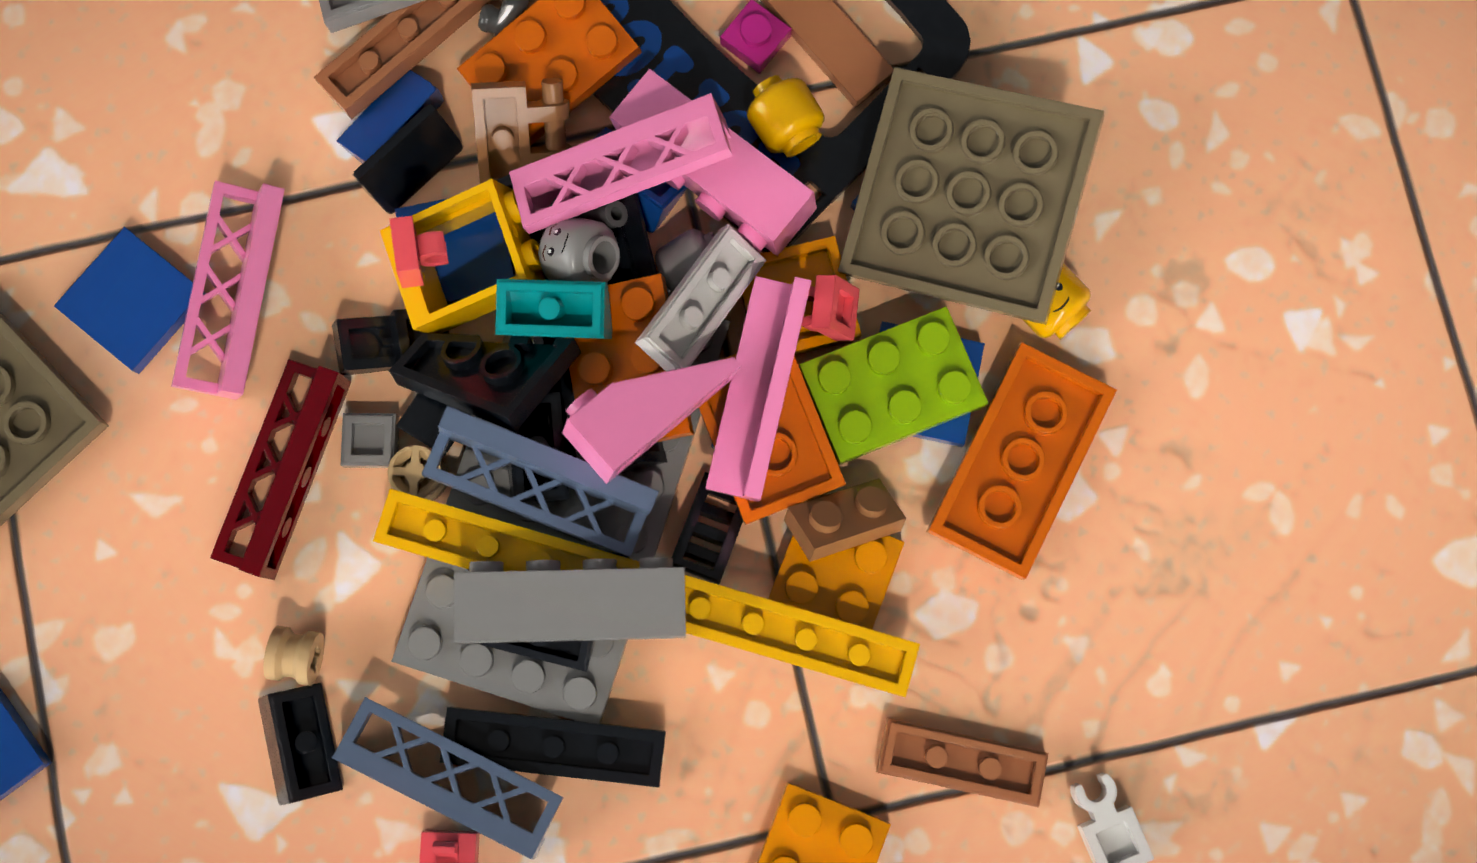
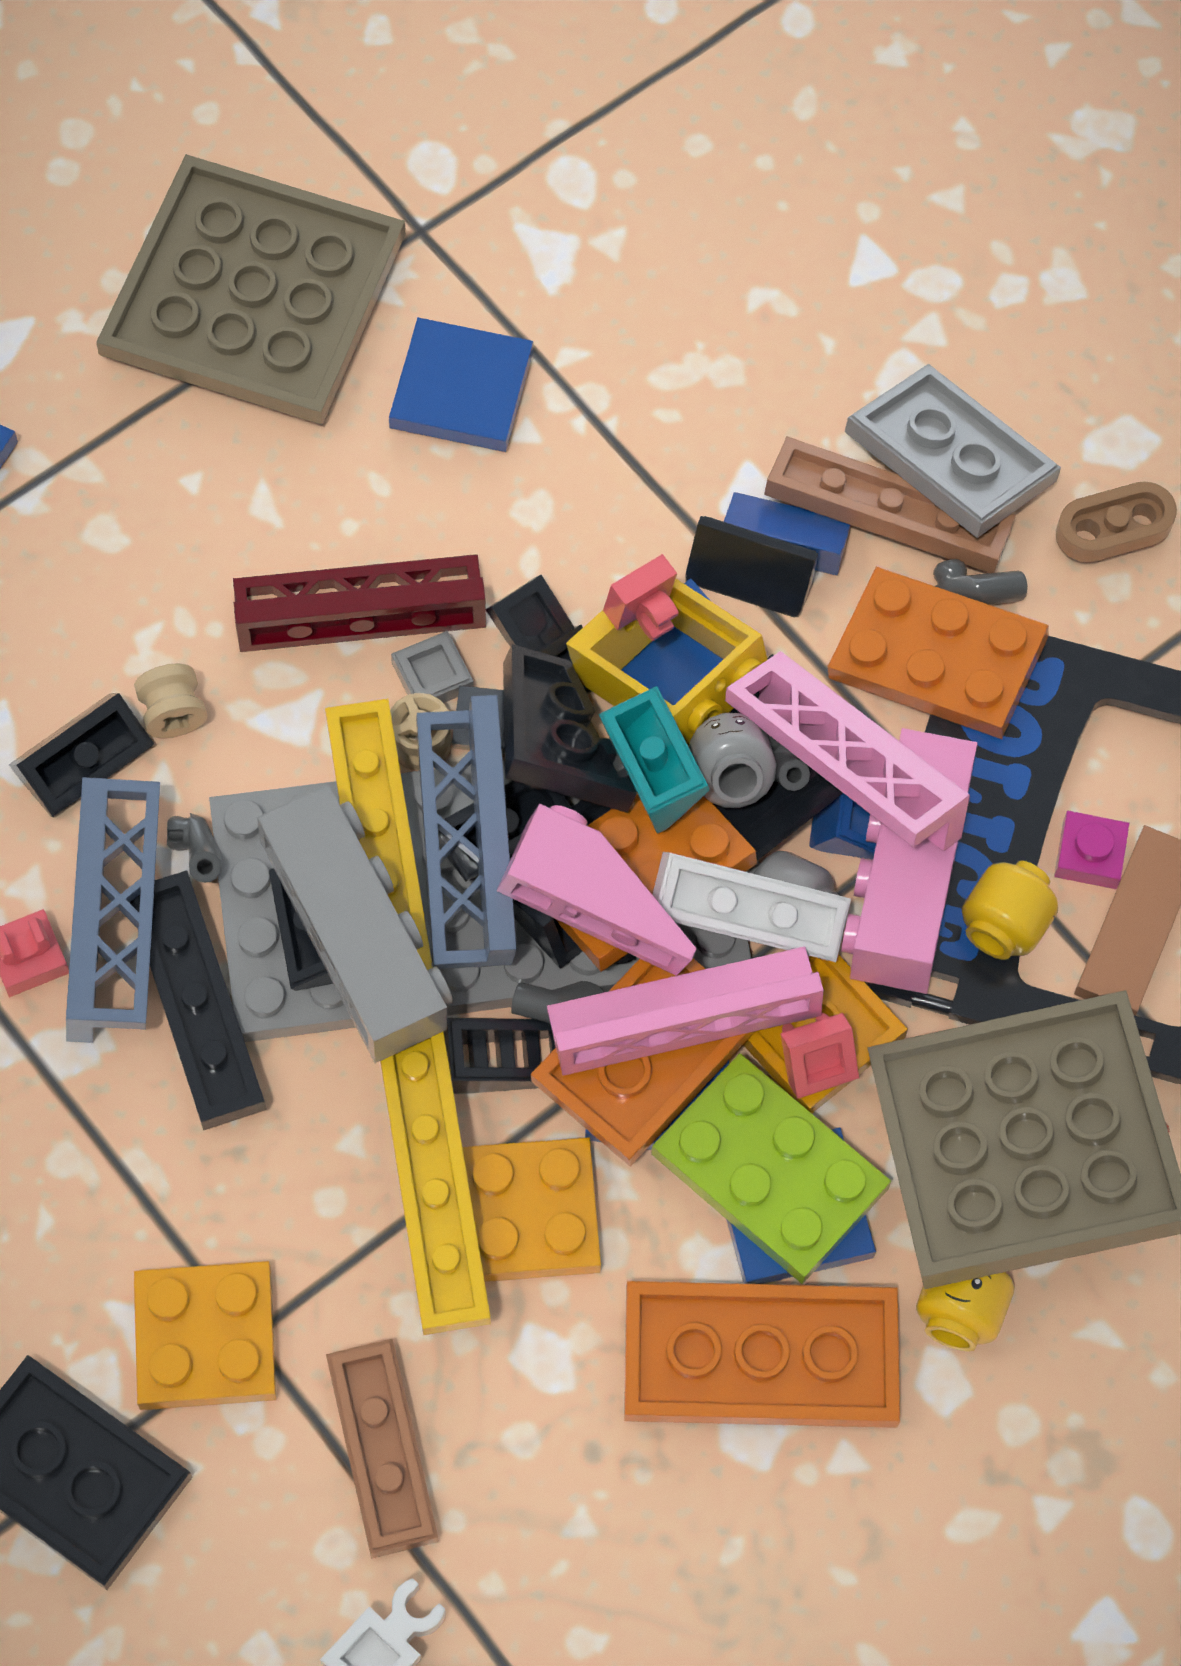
camera: 65 degrees right, 15 degrees down
bright pink fence [171,180,285,400] -> none
medium nougat plate [471,78,572,184] -> none
medium nougat plate [784,478,906,562] -> none
none -> dark grey arm [167,813,221,883]
none -> dark grey arm [511,981,604,1023]

